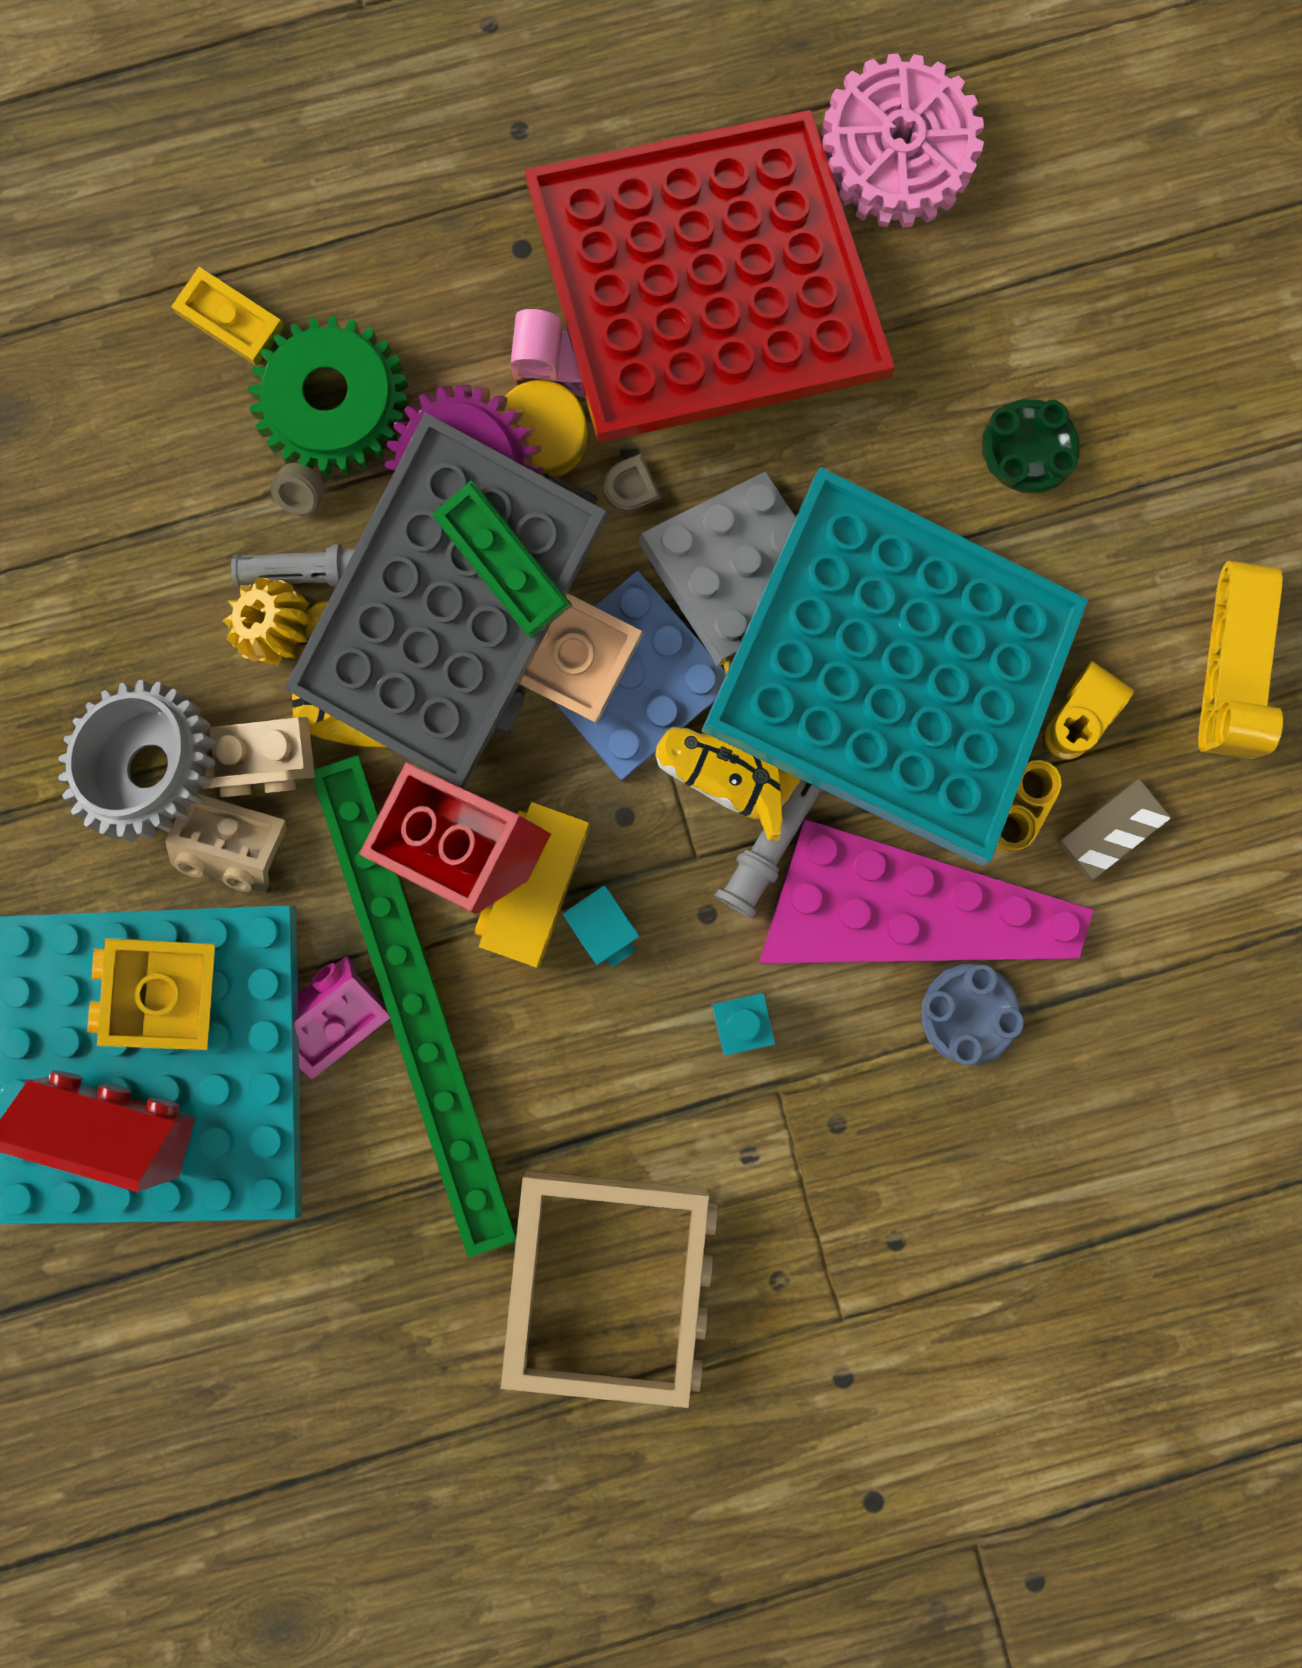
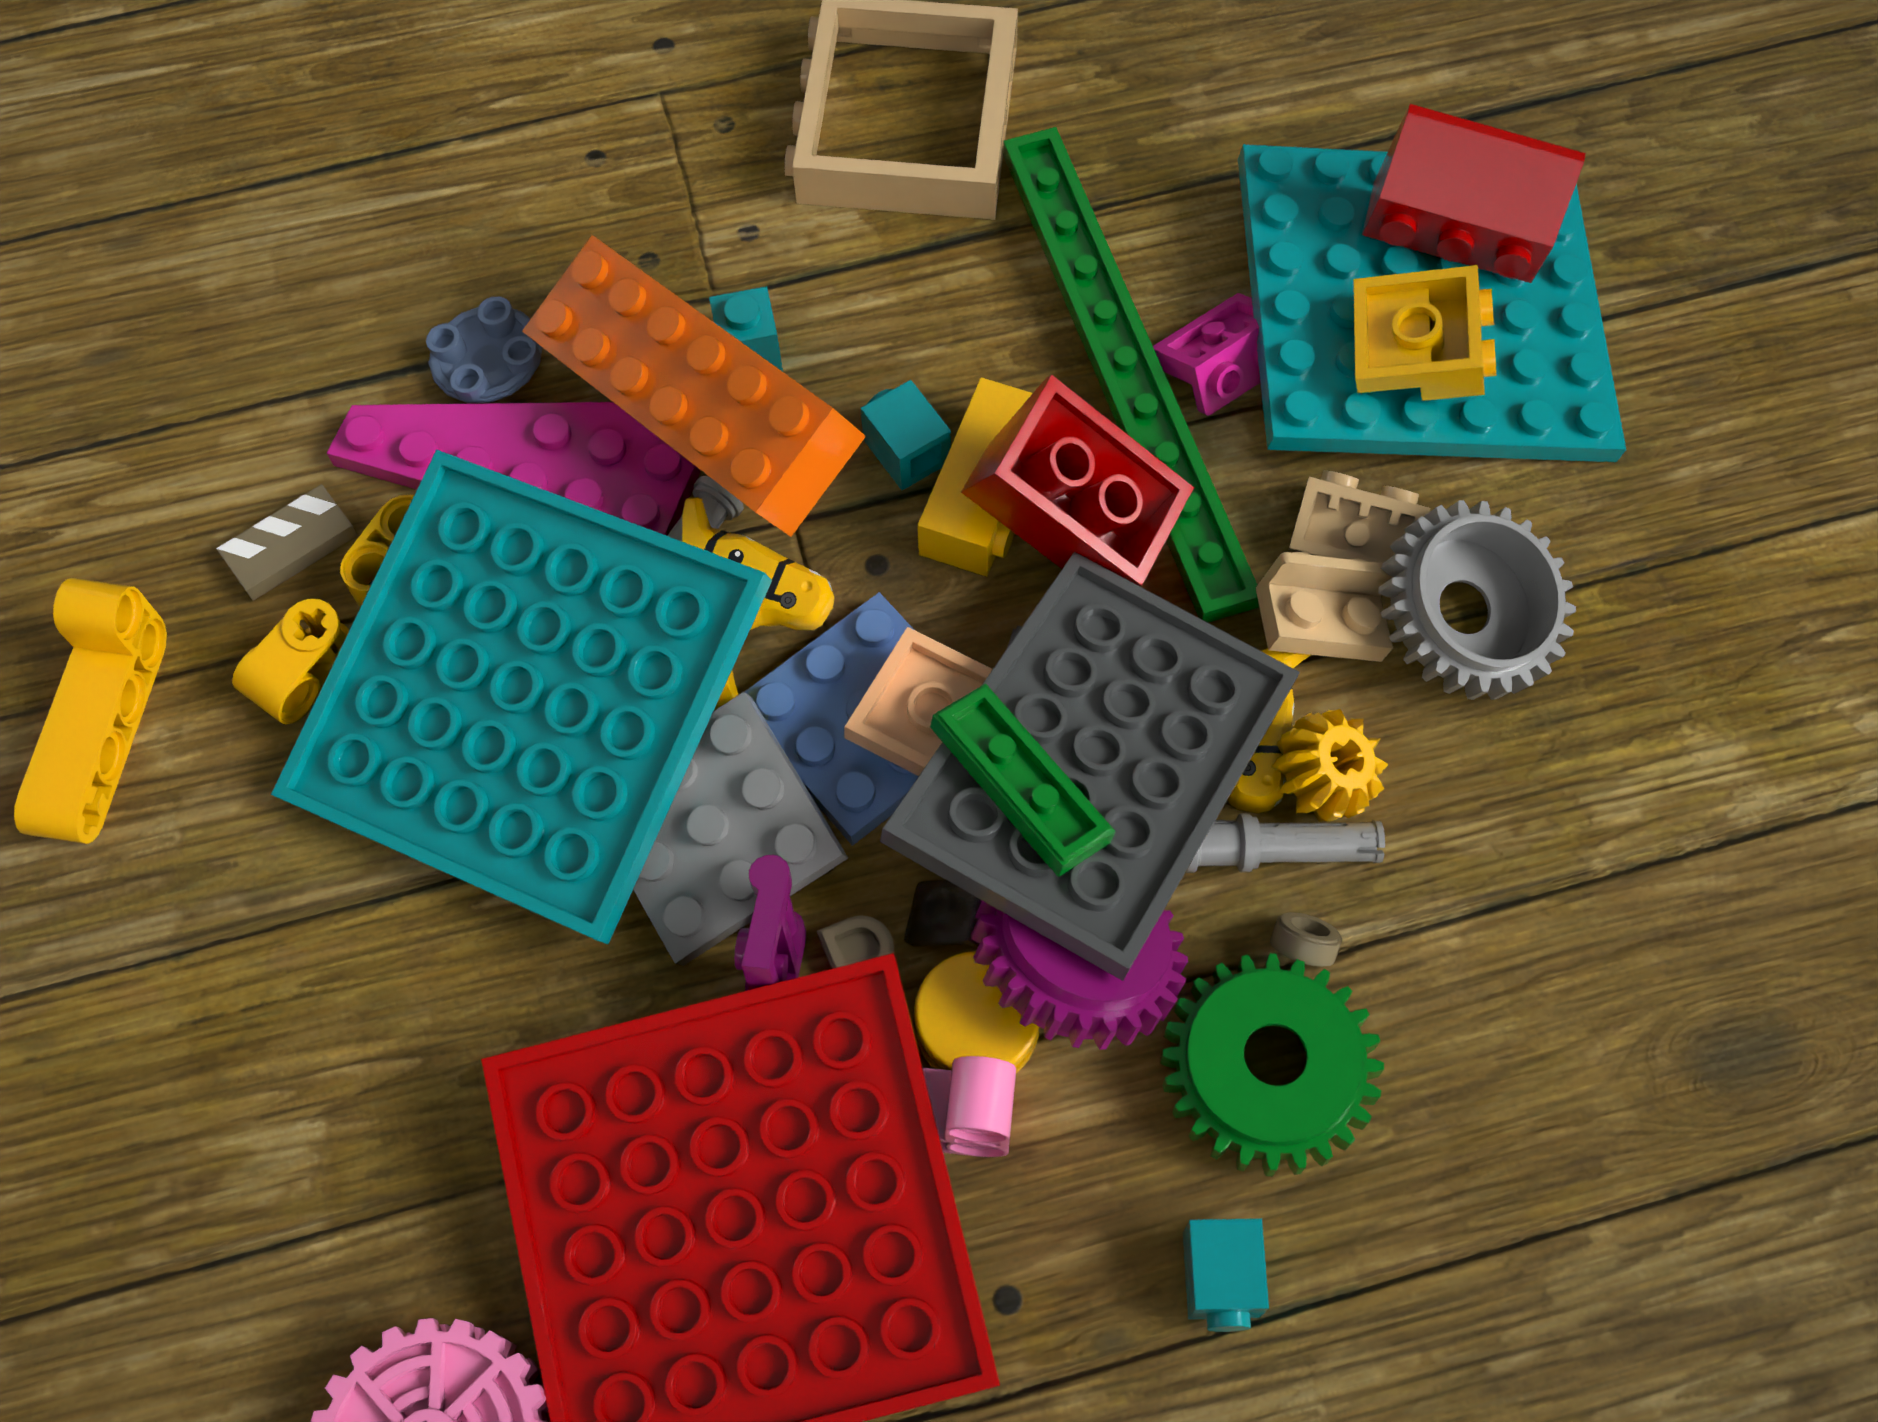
camera: 175 degrees left, 20 degrees down
yellow plate [171,267,285,367] -> none
dark green dish [982,399,1080,493] -> none
none -> orange brick [522,235,866,537]
none -> magenta plate [735,855,807,991]
none -> teal brick [1183,1218,1269,1332]

